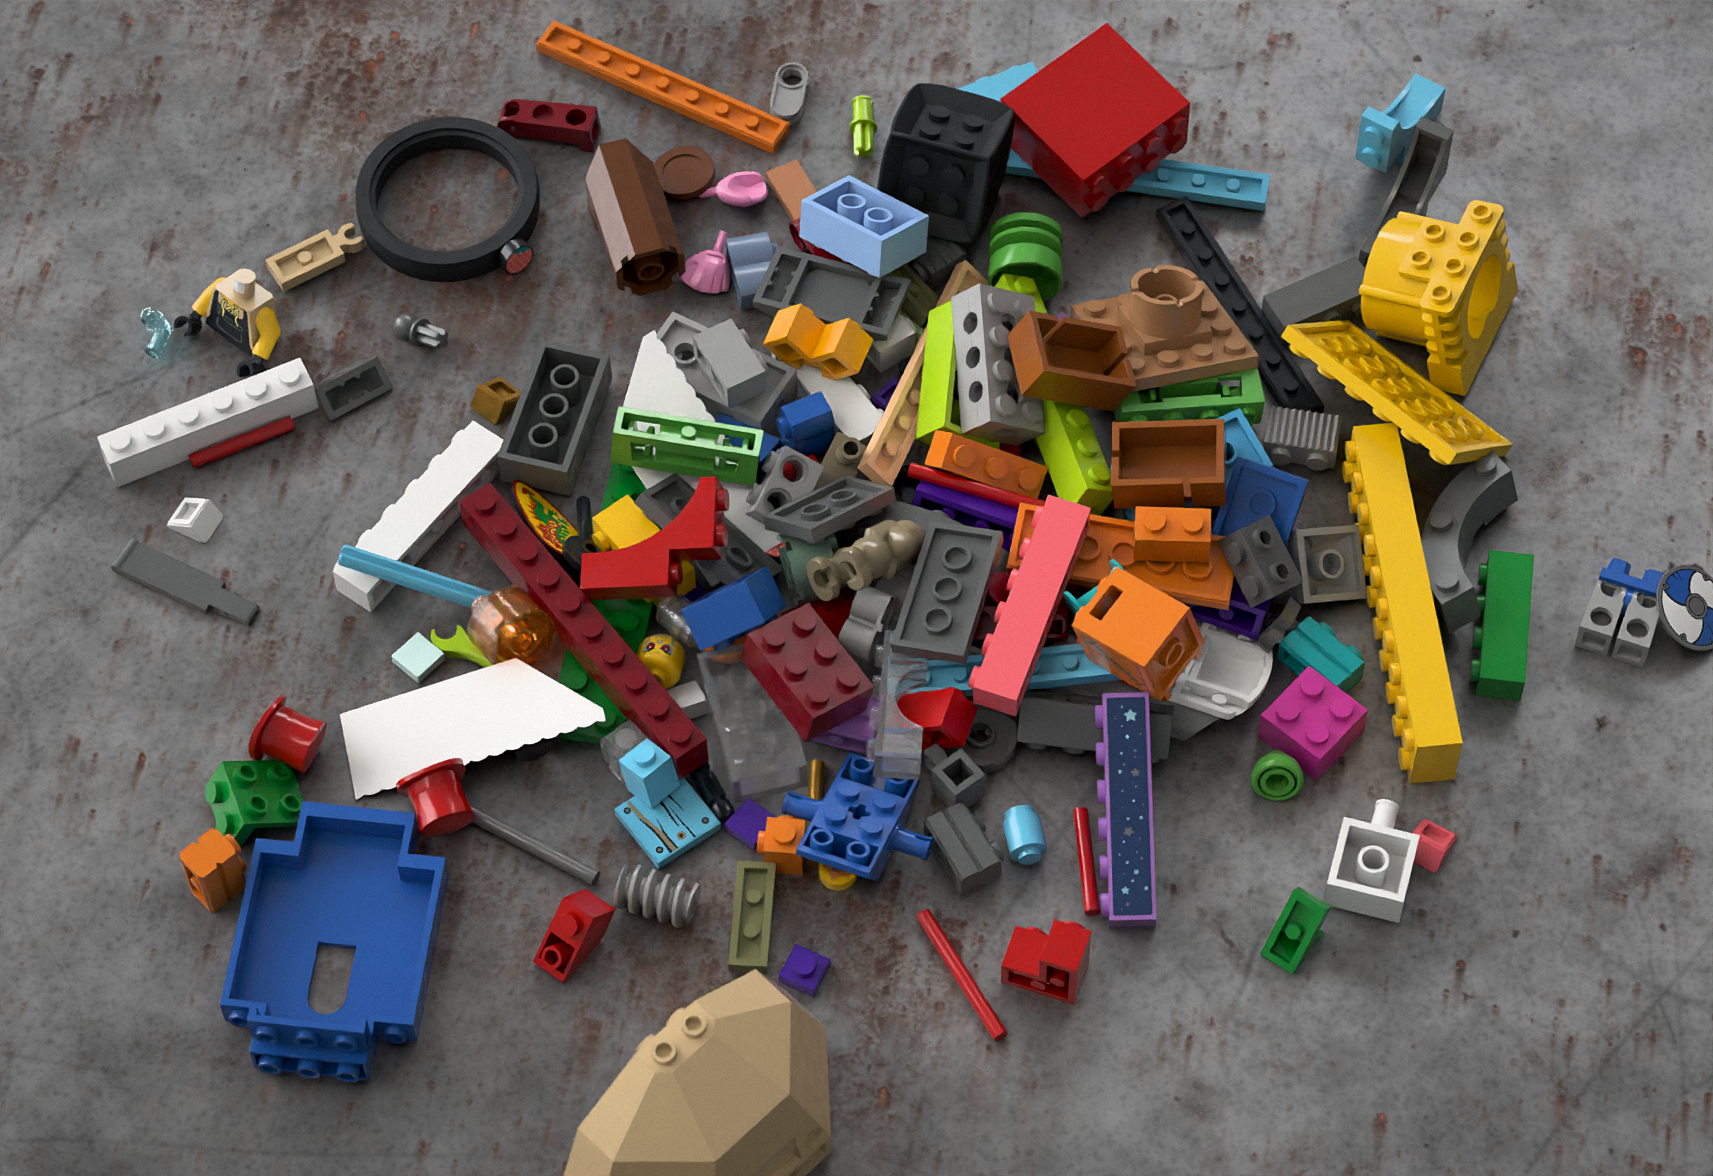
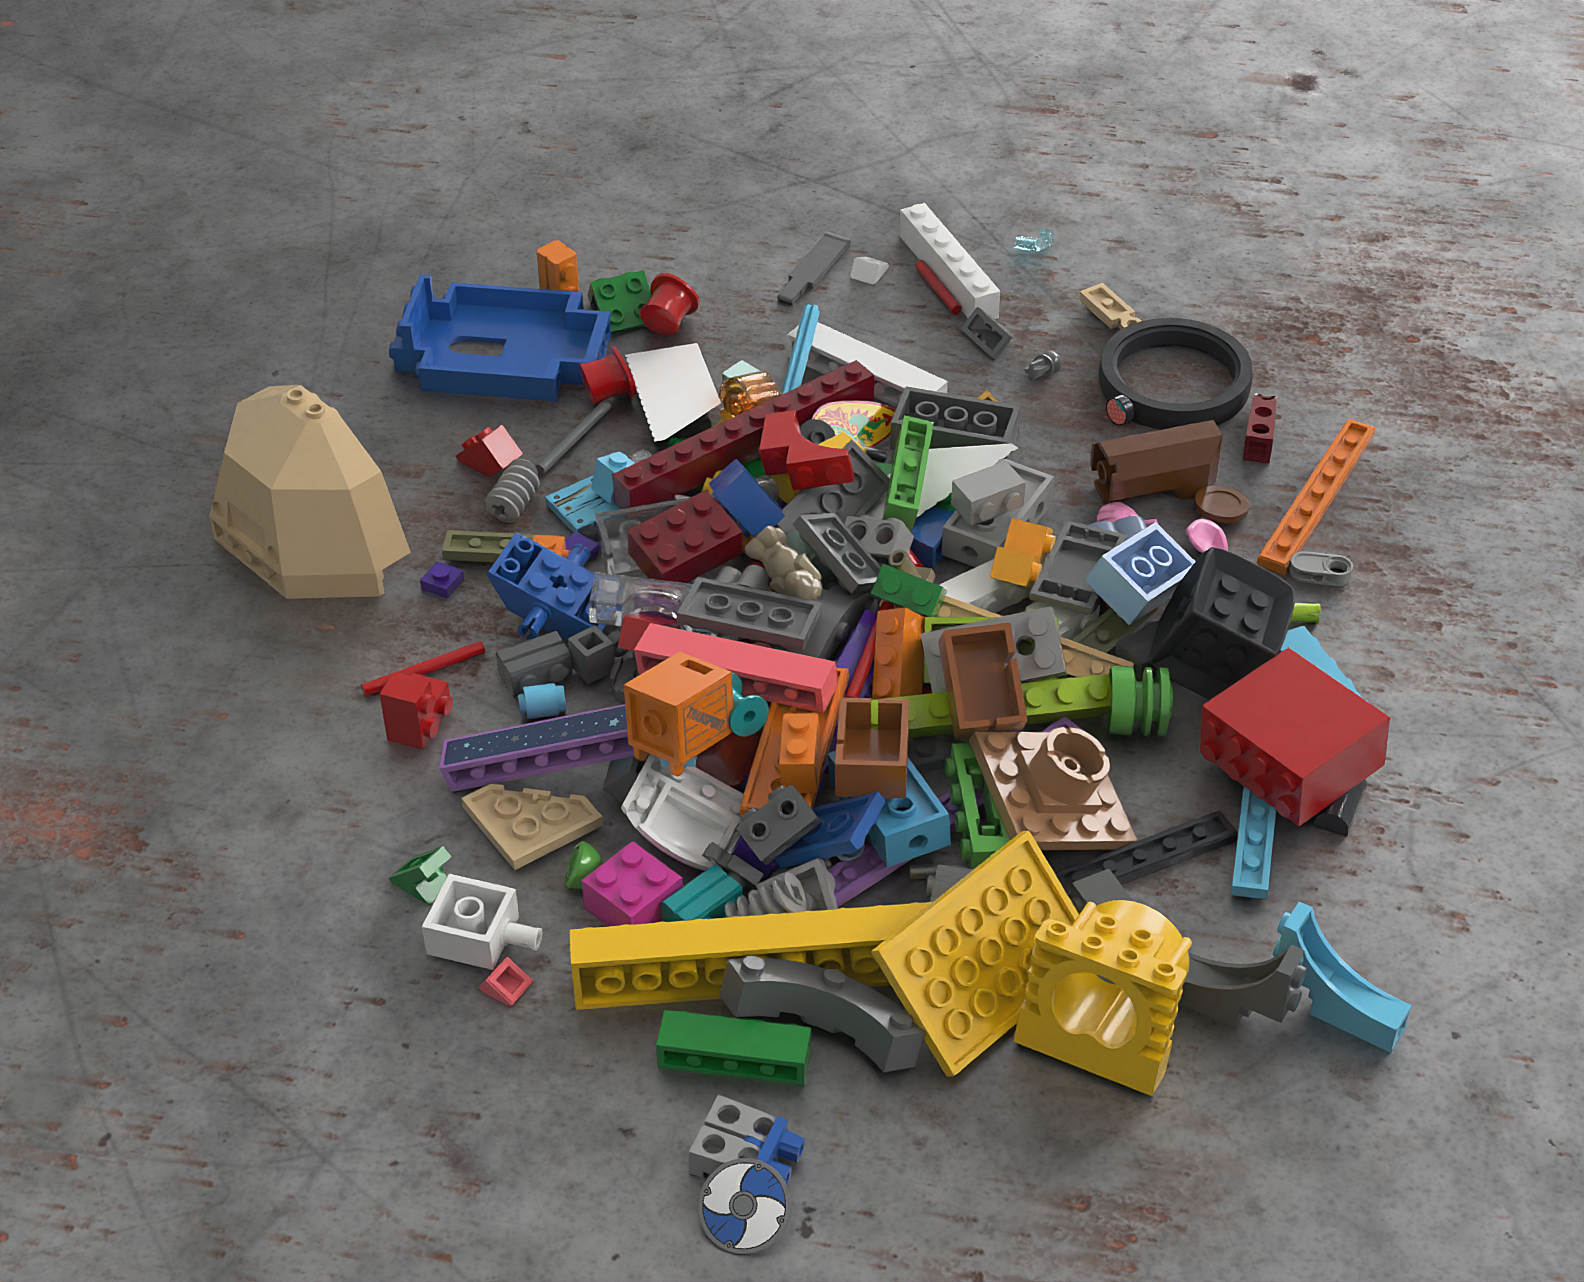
camera: 90 degrees right, 15 degrees down
torso [174,269,281,378] -> none
blue brick [776,391,834,457] -> none
none -> tan plate [461,784,603,870]
none -> light grey piece [725,872,807,918]
none -> green piece [871,564,947,617]

